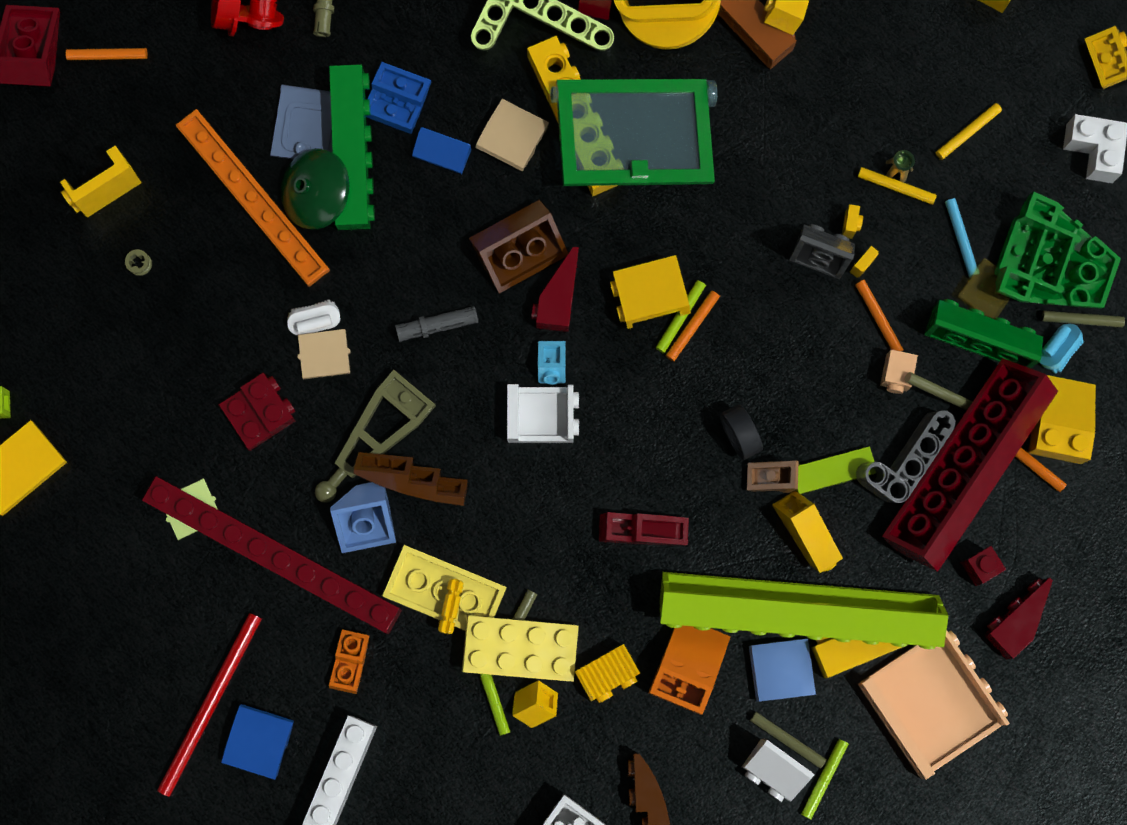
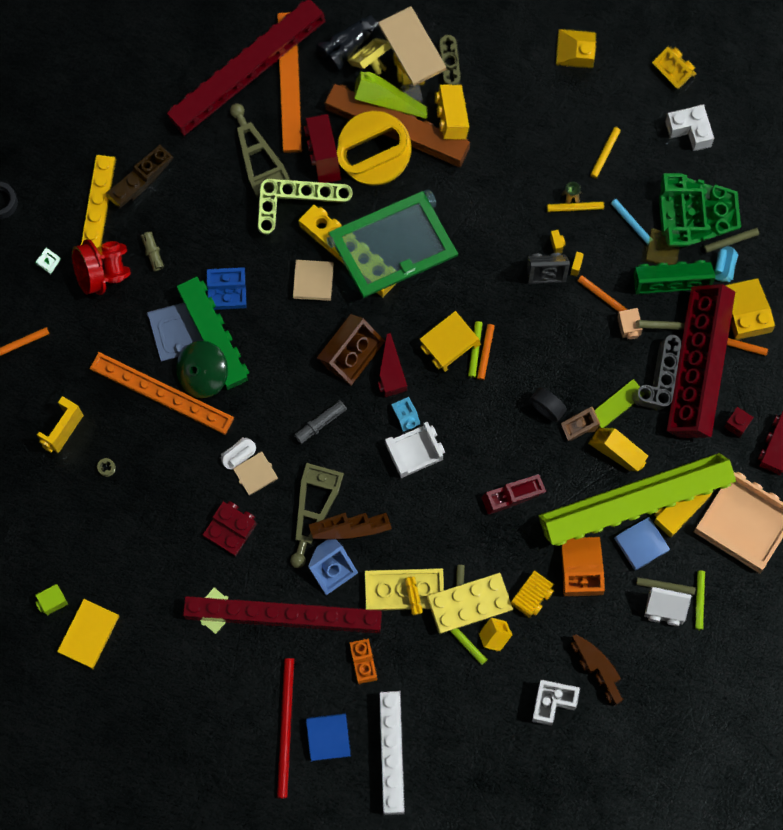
camera: 20 degrees left, 5 degrees down
blue slope [412,127,471,174] -> none

